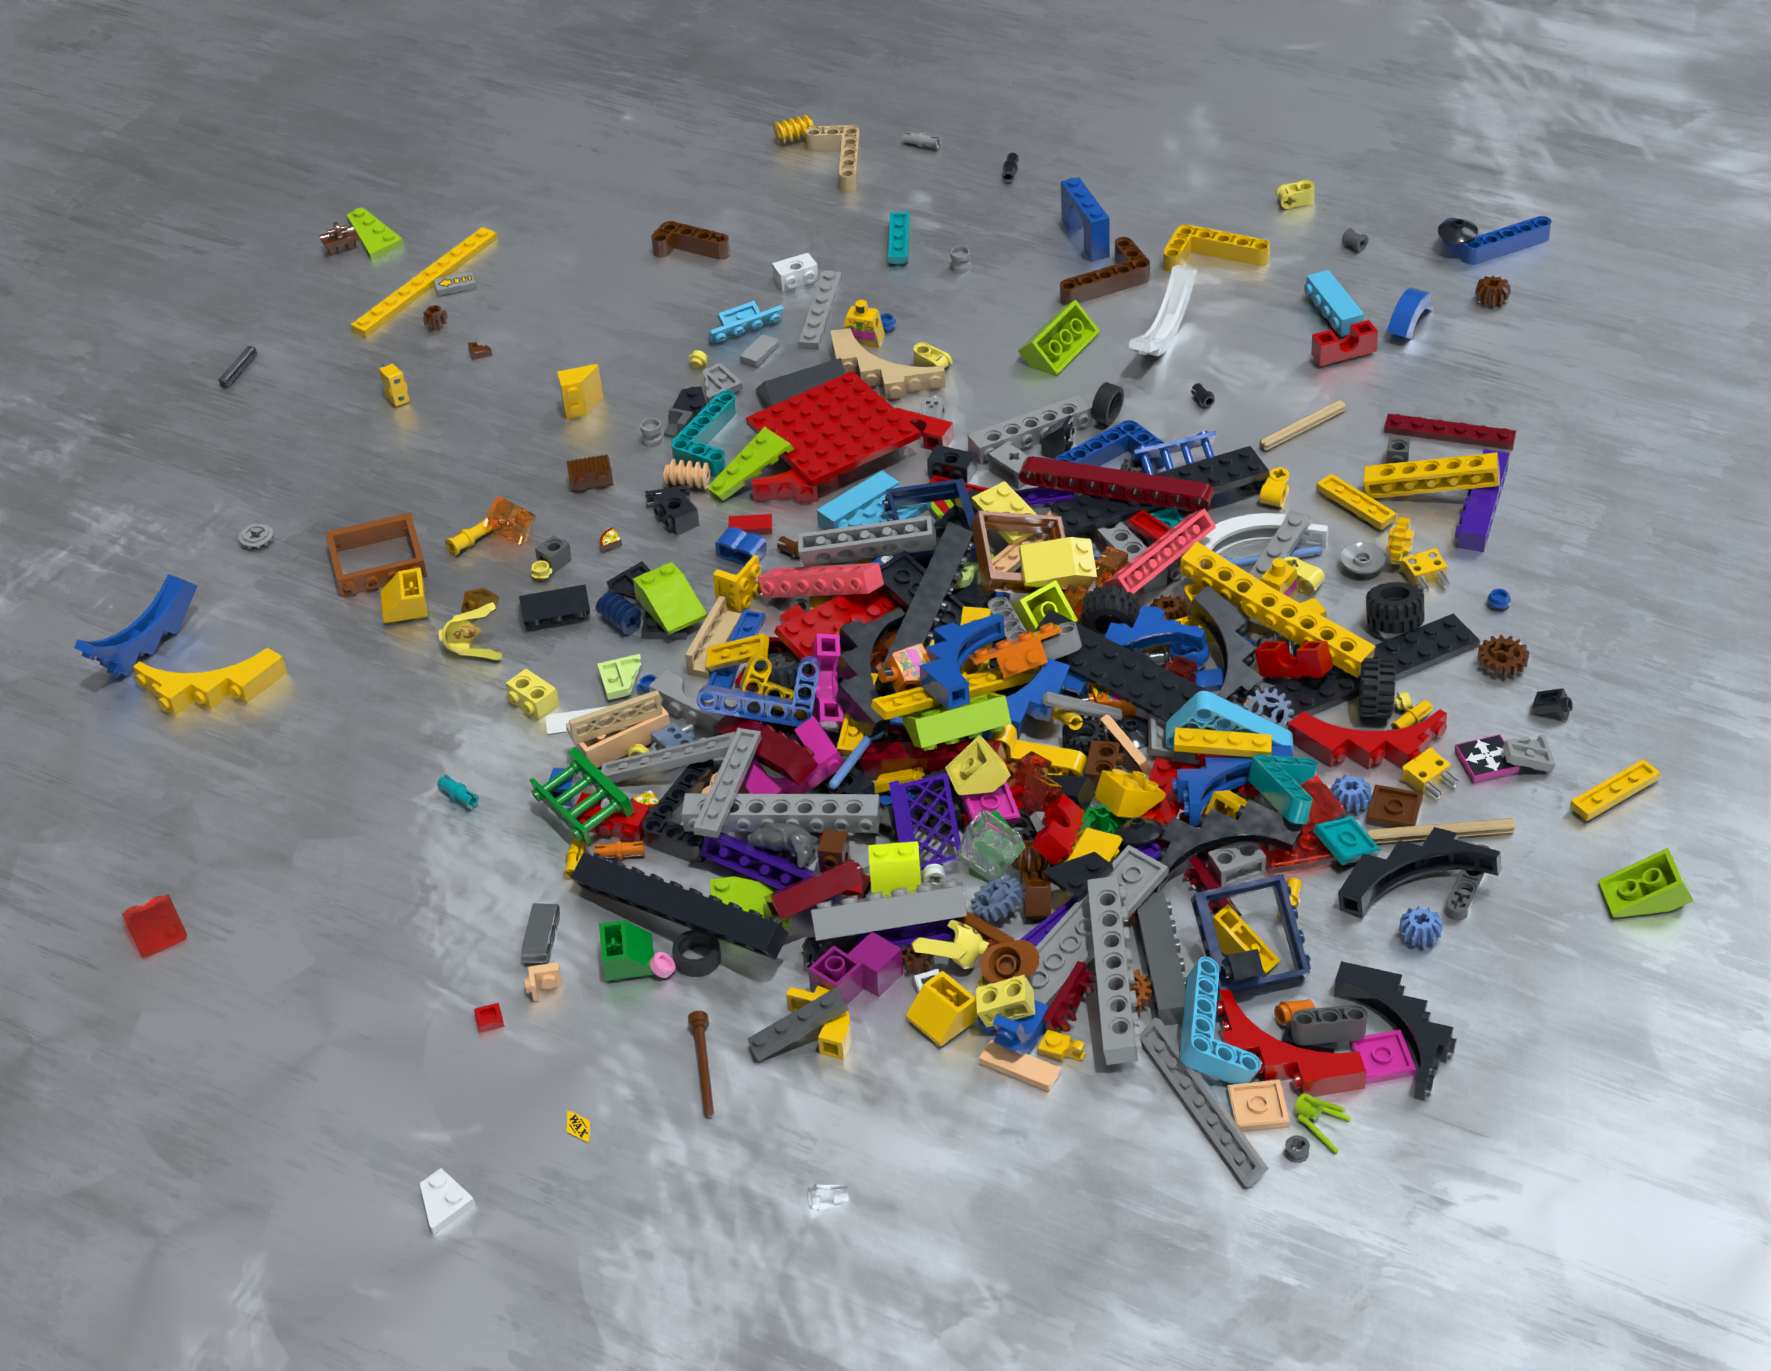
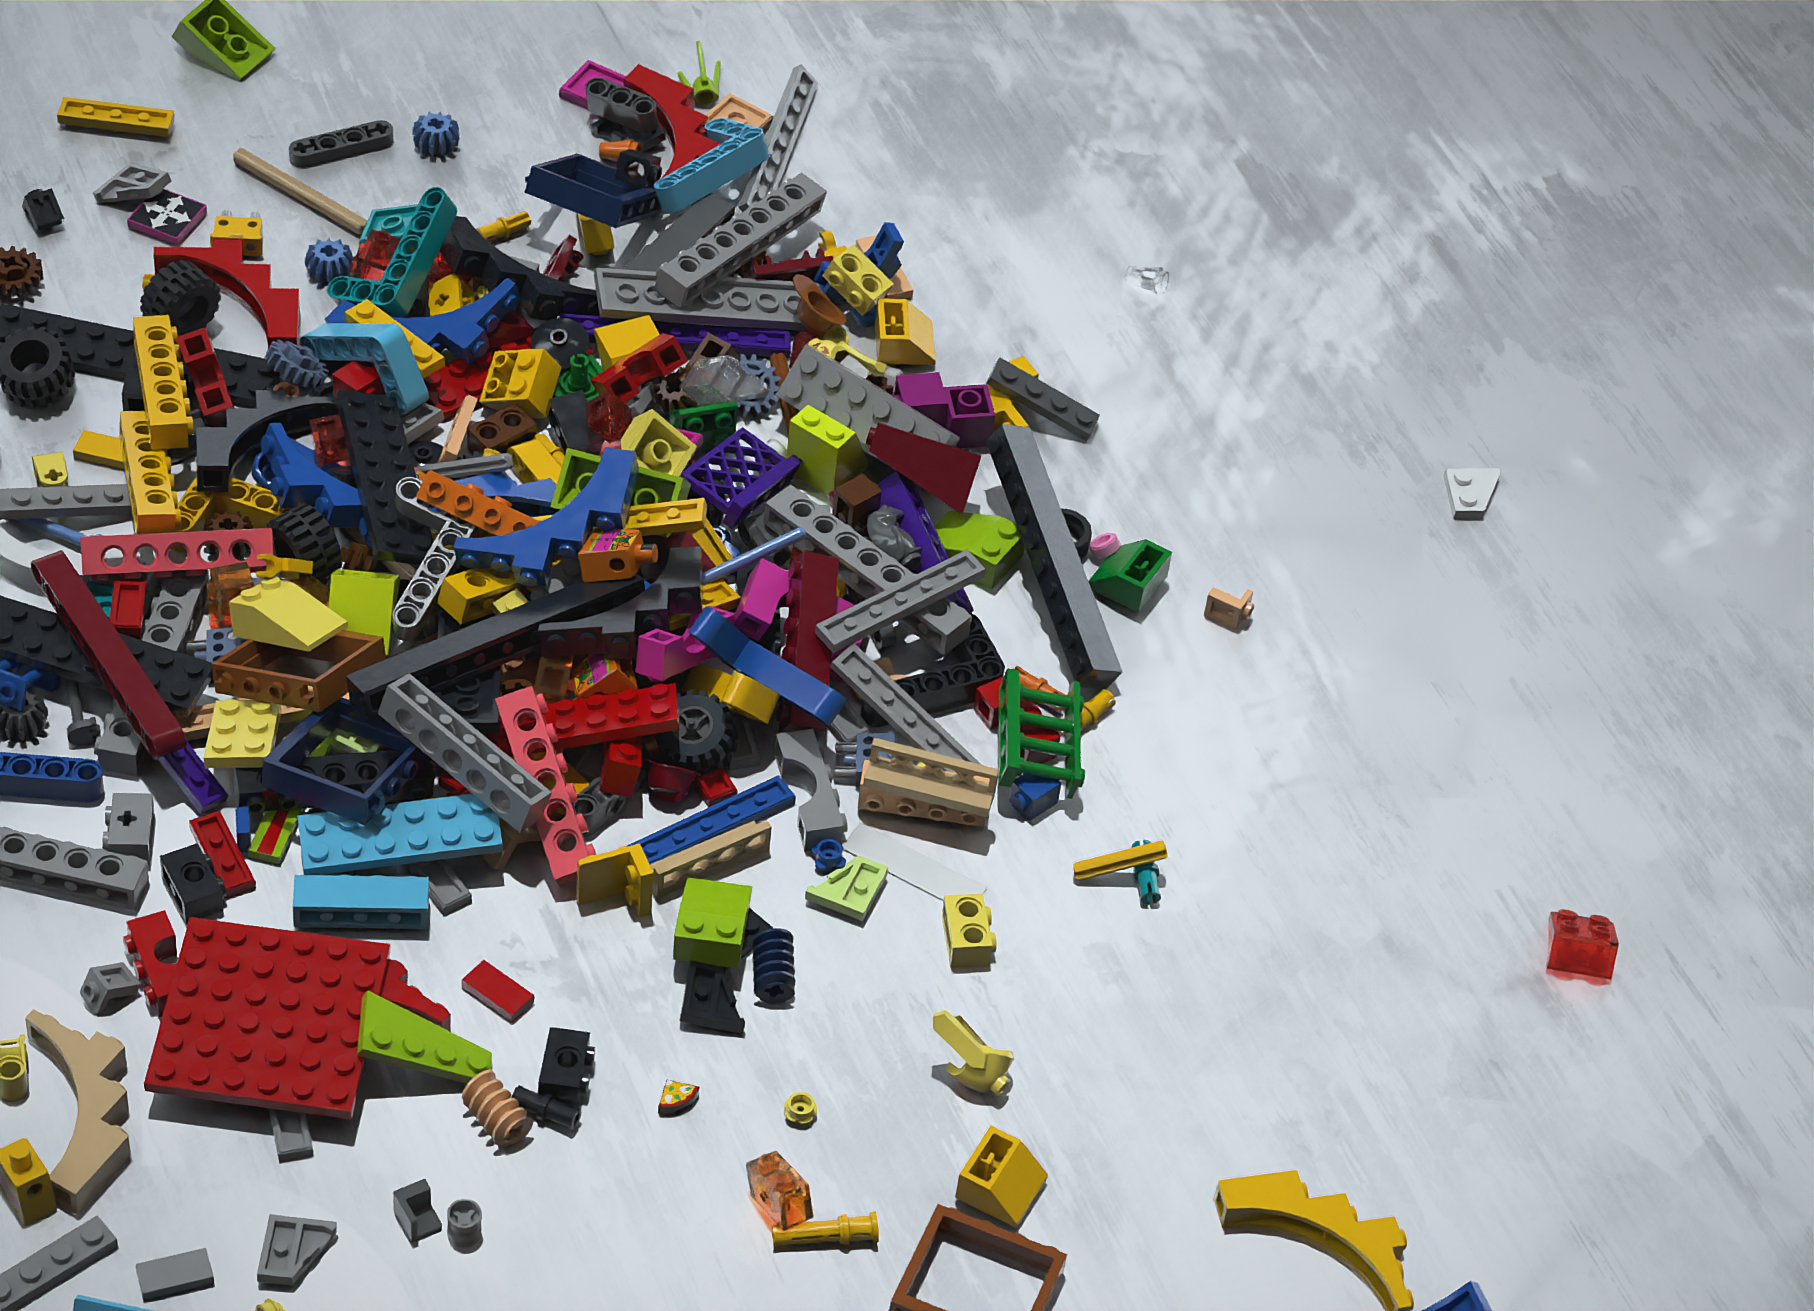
camera: 150 degrees left, 5 degrees up
pearl gold bracket [461,588,499,620] -> none
red tile [474,1002,505,1033] -> none
black slope [519,584,590,627] -> none
dark grey beam [521,903,560,964] -> none
dark grey brick [535,535,572,574] -> none
reddish brown brick [566,454,614,491] -> none
yellow sticker [566,1110,590,1143] -> none
tile [630,790,659,812] -> none
black wing [668,386,706,424] -> none
teal beam [671,390,737,477] -> none
reddish brown piece [688,1011,714,1118] -> none
yellow plate [706,633,769,671] -> none
blue brick [715,527,767,566] -> none
black slope [756,358,845,408] -> none
reddish brown pin [777,536,800,558] -> none
clear red brick [1012,751,1052,790] -> none
black slope [1041,415,1076,459] -> none
black wing [1043,851,1114,902] -> none
yellow torso [1260,558,1298,598] -> none
dark grey bush [1285,1135,1310,1163] -> none
black arch [1334,961,1457,1101] -> none
black arch [1338,827,1502,917] -> none
reddish brown tile [1366,784,1423,828] -> none
none -> yellow plate [256,554,313,580]
none -> yellow axle [1073,840,1168,881]

